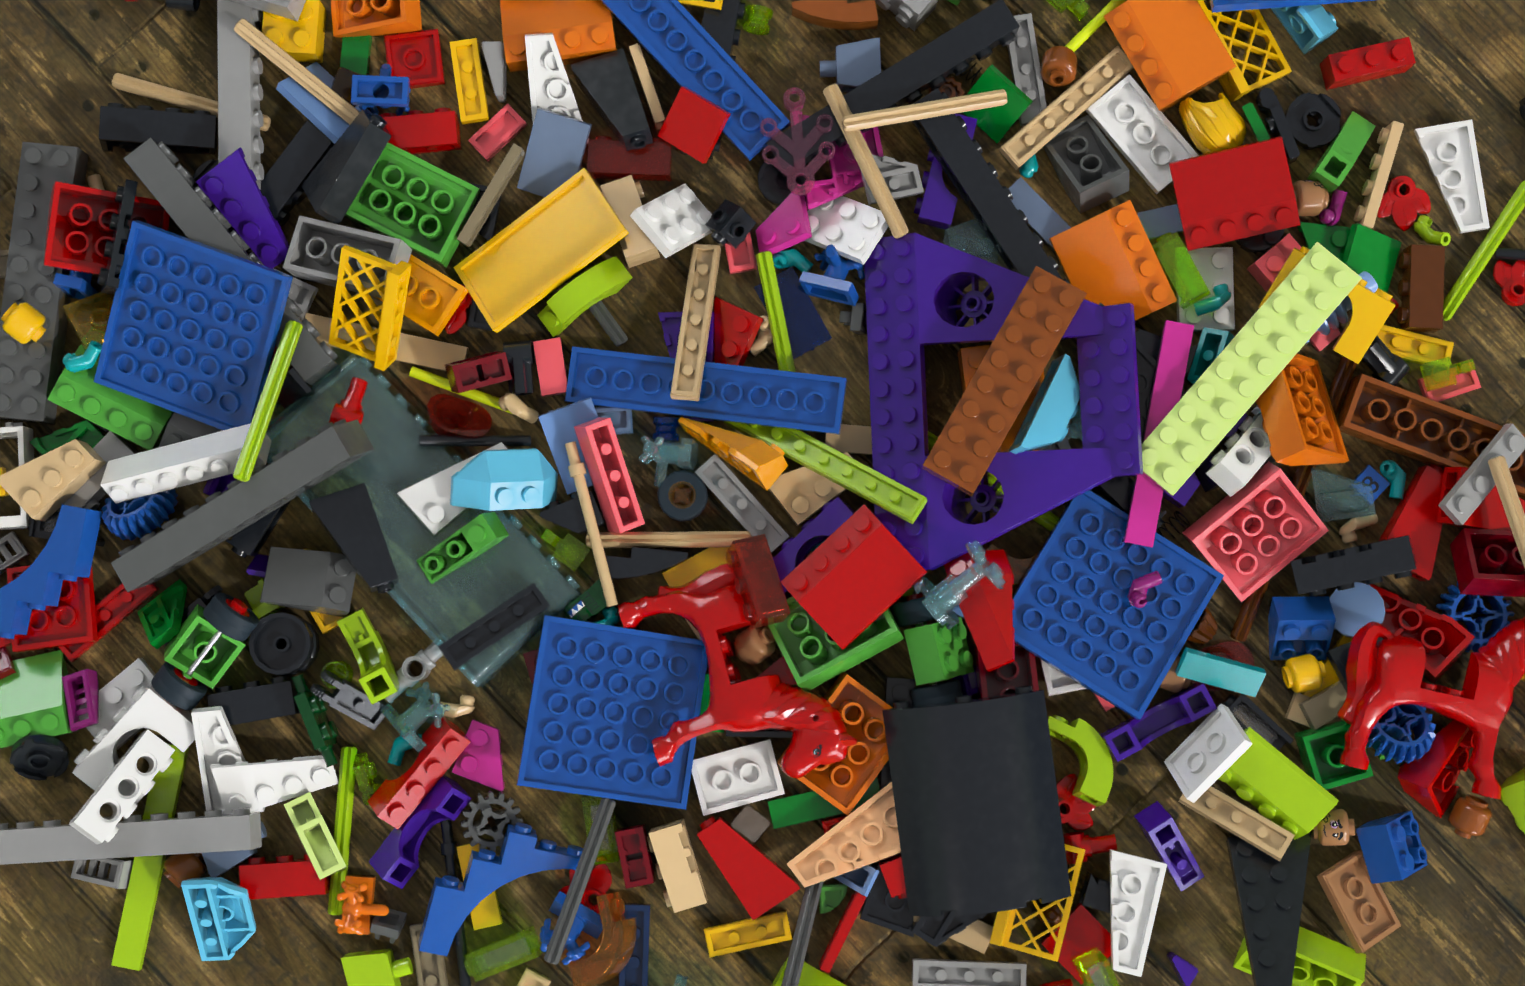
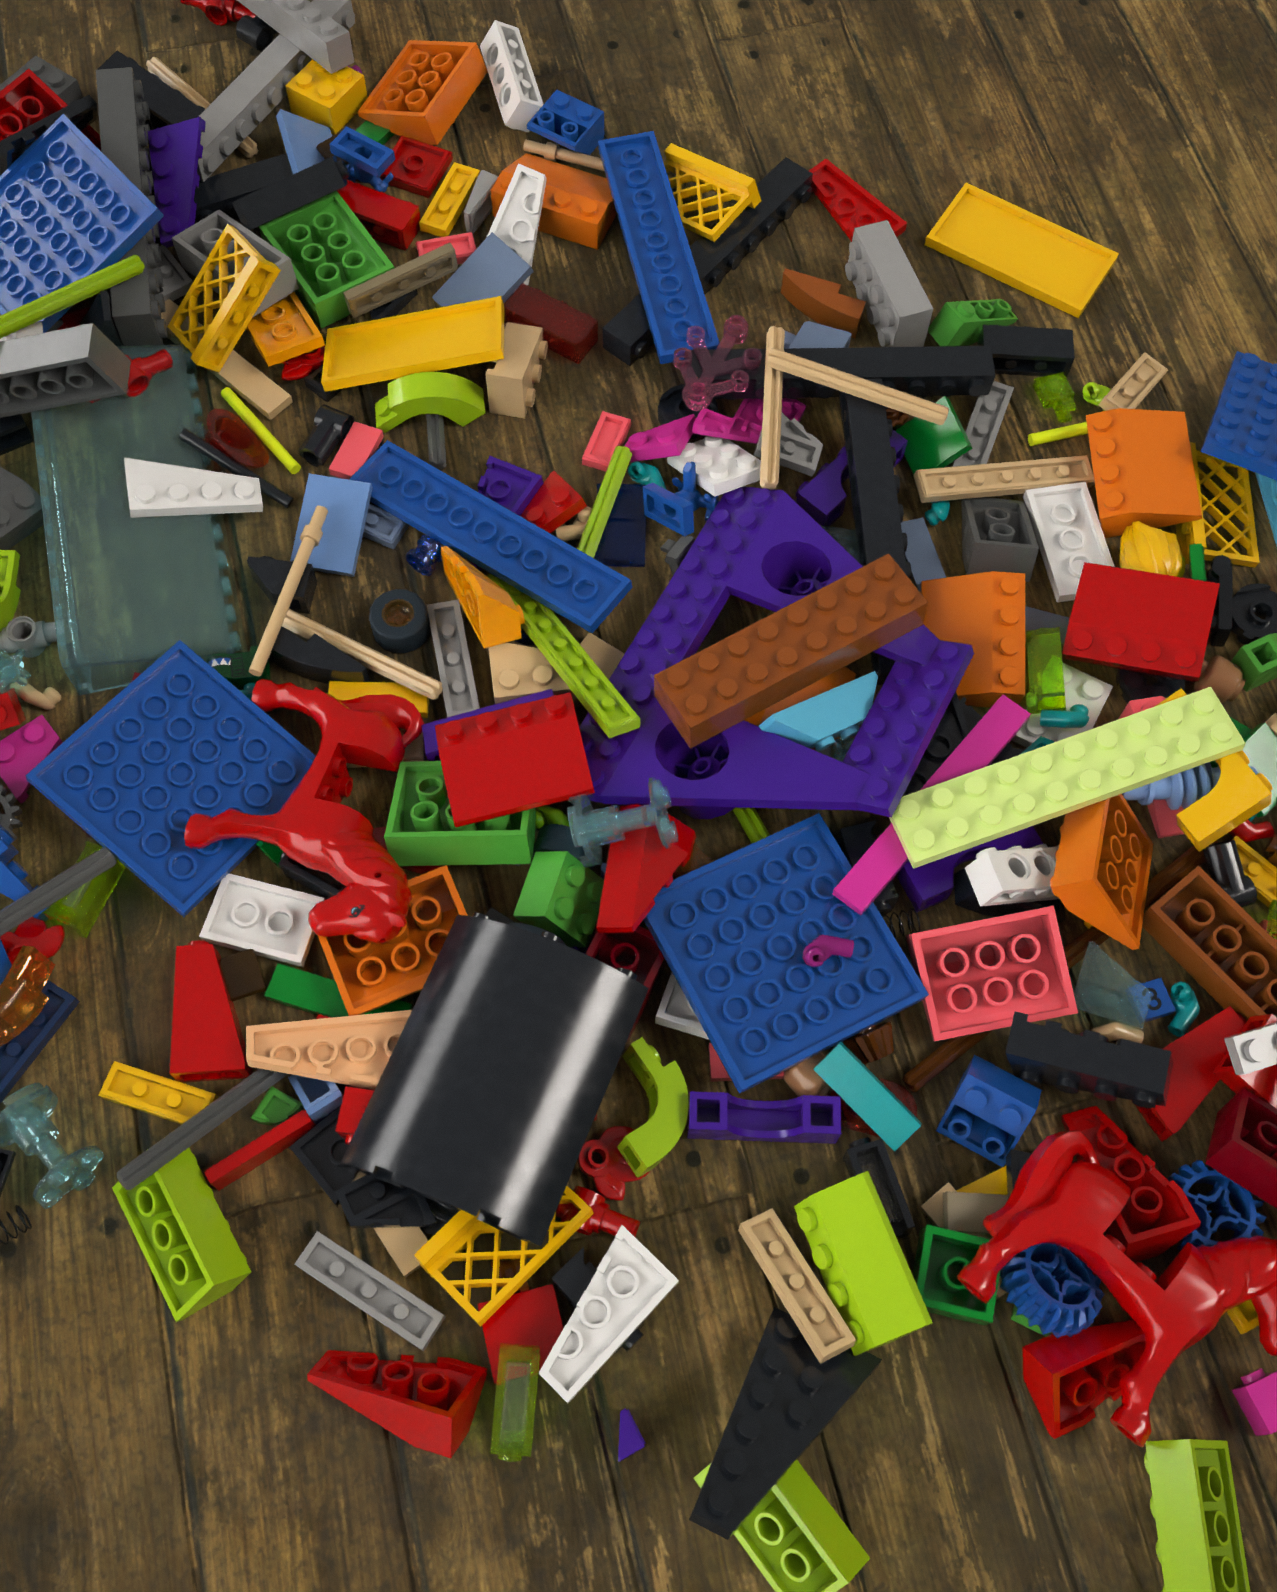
camera: 25 degrees right, 20 degrees down
tan axle [234,18,360,125] -> none
black slope [309,483,399,594] -> none
bright green slope [416,512,509,584] -> none
black plate [438,583,550,671] -> none
dark red brick [445,351,512,393] -> none
medium azure wedge [450,448,558,511] -> none
tan arm [498,393,539,424] -> none
clear neon green plate [540,529,591,572] -> none
black slope [571,48,653,151] -> none
coral brick [574,417,645,533] -> none
dark red brick [615,824,656,889] -> none
tan tile [629,43,665,130] -> none
white plate [630,183,712,258] -> none
clear light blue piece [639,436,699,487] -> none
tan wedge [647,818,708,913] -> none
red tile [657,86,731,163] -> none
tan tile [670,243,721,401] -> none
black brick [705,199,756,249] -> none
clear red brick [726,534,791,629] -> none
medium nougat head [734,623,776,665] -> none
clear neon green wheel [743,5,773,35] -> none
dark orange head [1040,46,1077,87] -> none
dark purple slope [1134,801,1205,892] -> none
white plate [1164,704,1252,803] -> none
yellow head [1281,654,1327,693] -> none
medium nougat head [1313,809,1355,846] -> none
medium nougat tile [1316,850,1401,953] -> none
magenta arm [1319,189,1348,226] -> none
light blue tile [1329,582,1386,638] -> none
blue slope [1356,810,1428,884] -> none
dark orange head [1448,794,1492,839] -> none

